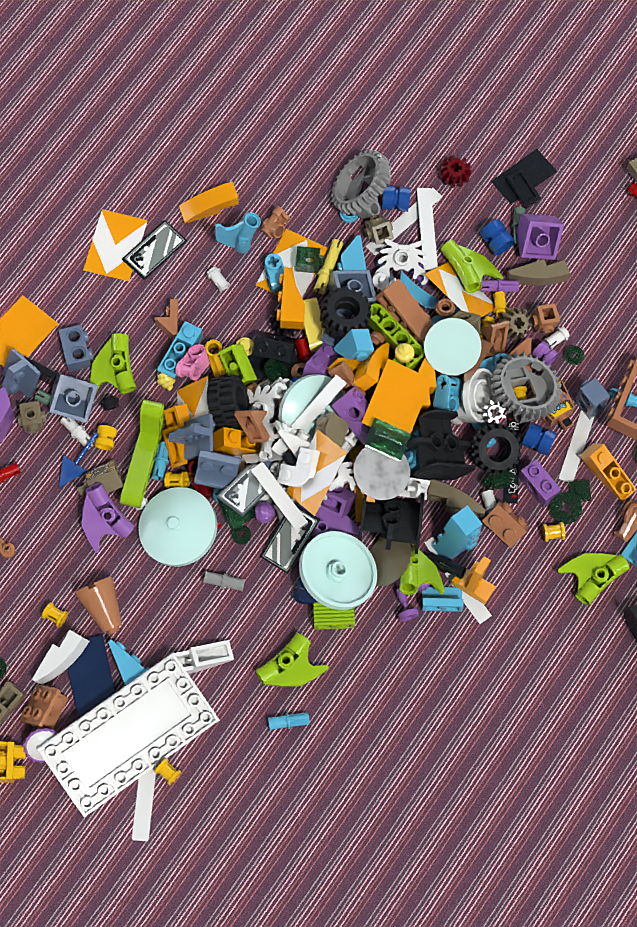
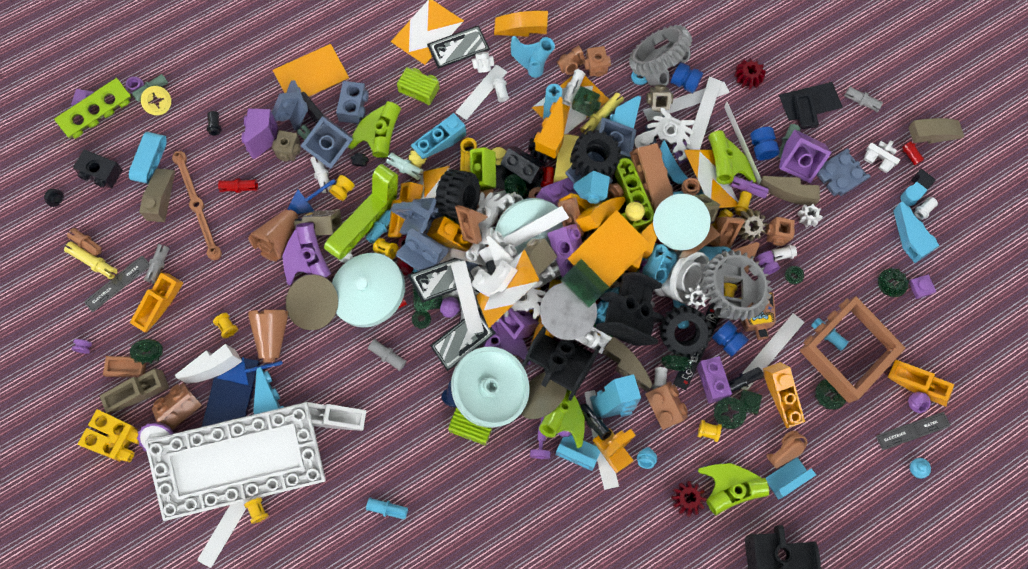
camera: 25 degrees right, 0 degrees up
nougat slope [154,299,179,341] -> none
bright pink piece [176,344,210,381] -> none
lime pin [255,633,329,687] -> none
sand blue brick [575,378,610,420] -> none
none -> blue piece [217,357,283,386]
none -> nougat cone [248,210,298,262]
none -> dark tan sticker [286,274,338,330]
none -> light aqua pin [386,153,424,180]
none -> lime brick [397,67,440,105]
none -> white sticker [456,65,507,120]
none -> white gear [472,52,494,73]
none -> white pin [562,69,585,106]
none -> nougat brick [584,46,611,77]
none -> medium azure plate [637,447,657,469]
none -> dark red gear [671,481,707,517]
none -> white sticker [724,102,762,185]
none -> black axle [728,367,764,392]
none -> white gear [797,204,823,228]
none -> sand blue plate [817,148,871,196]
none -> light grey pin [844,86,883,112]
none -> white hips [863,140,900,173]

